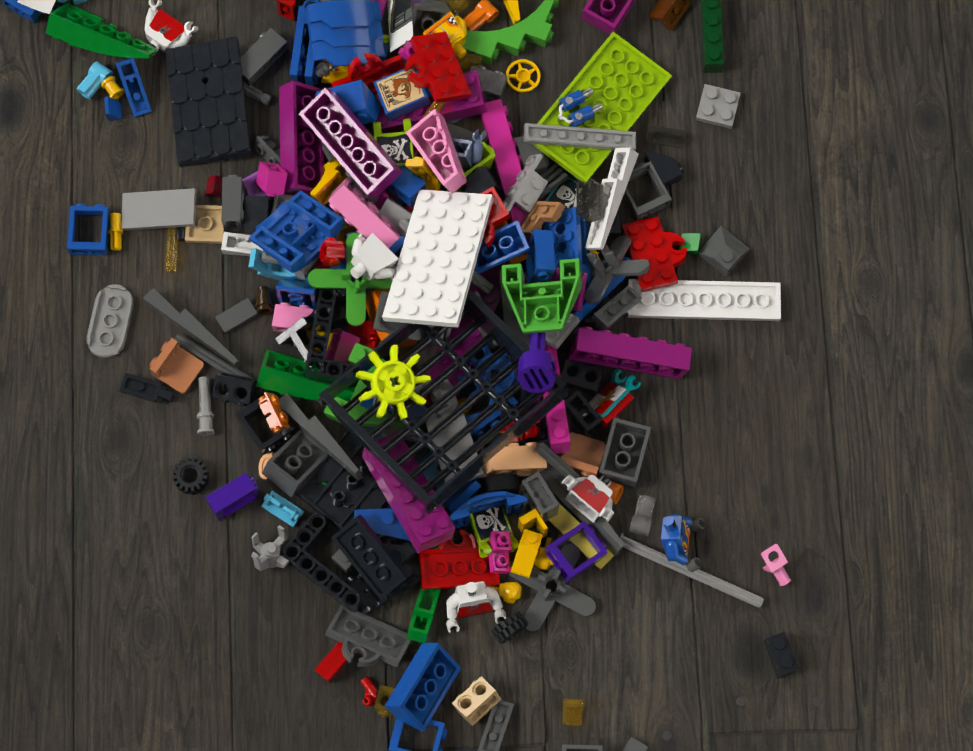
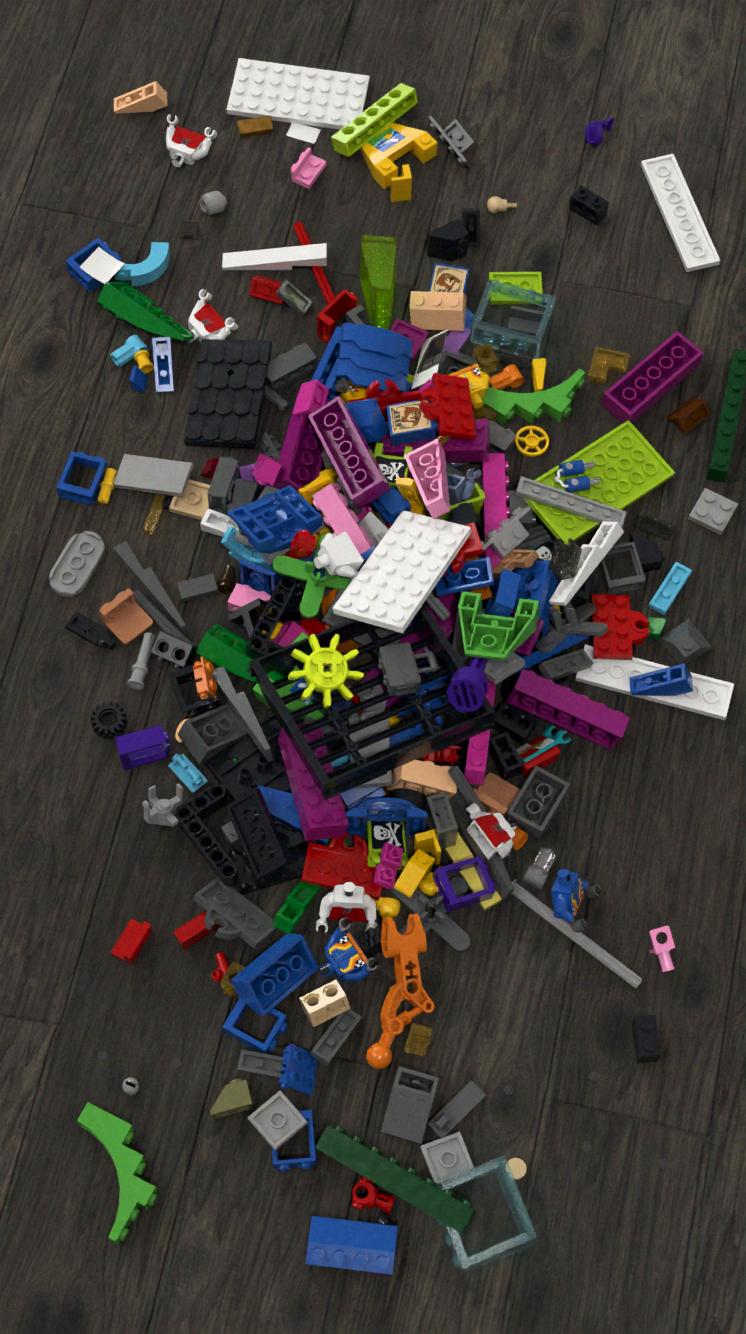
camera: 15 degrees right, 10 degrees down
none -> red panel [111,919,153,965]
none -> dark pink panel [293,379,329,416]
none -> torso [318,917,381,982]
none -> orange piece [366,914,434,1070]
none -> dark grey piece [378,642,438,696]
none -> blue slope [629,663,693,696]
none -> medium azure tile [648,562,692,615]

